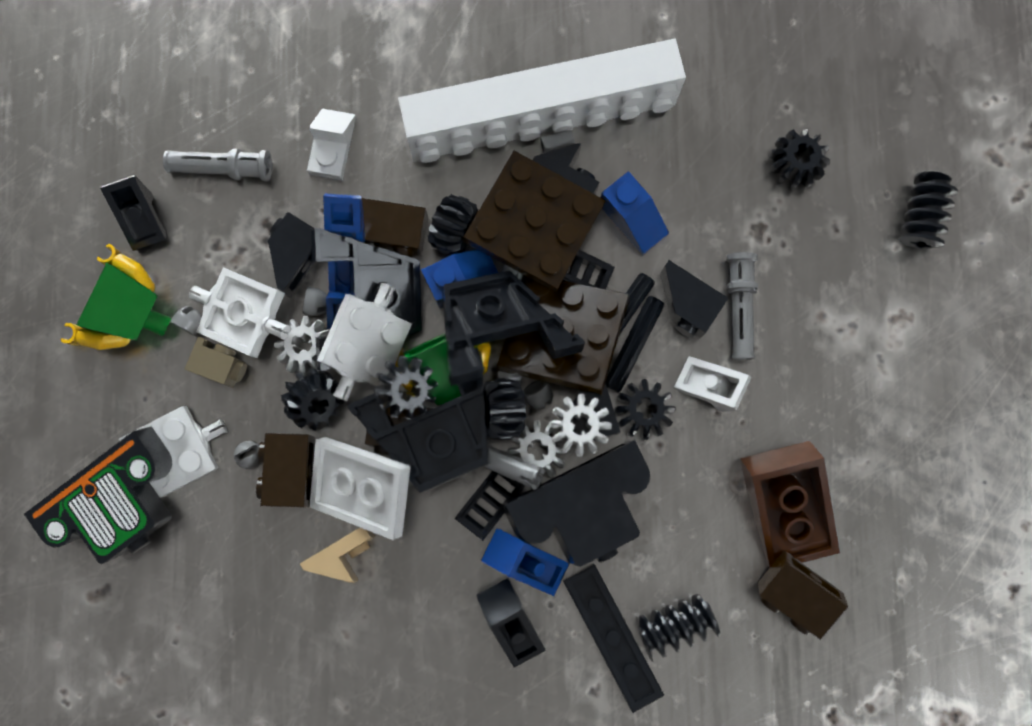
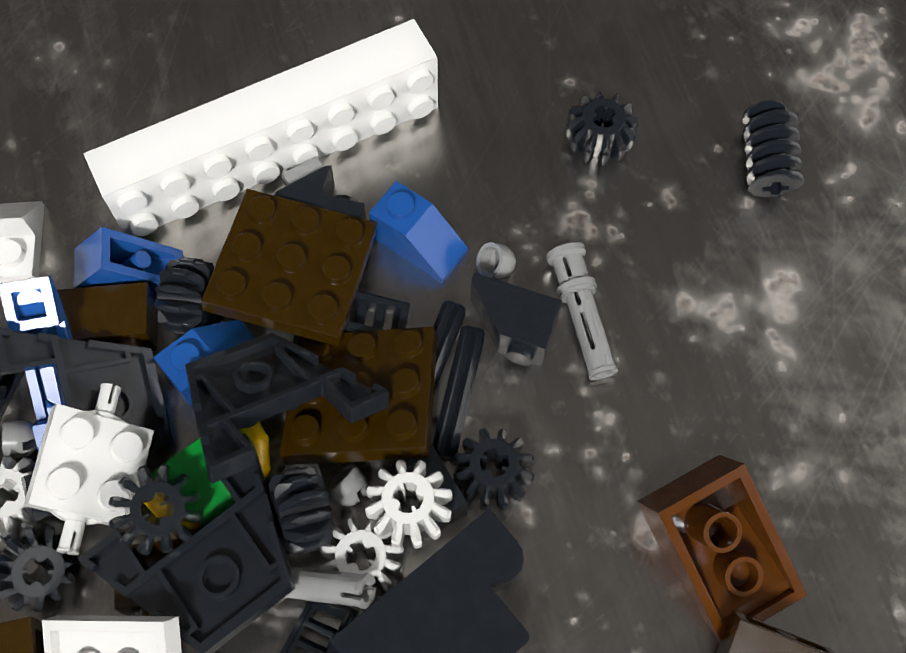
camera: 15 degrees left, 15 degrees down
white slope [674,356,752,412] -> none
none -> blue slope [73,227,183,295]
none -> light grey hinge [476,242,516,279]

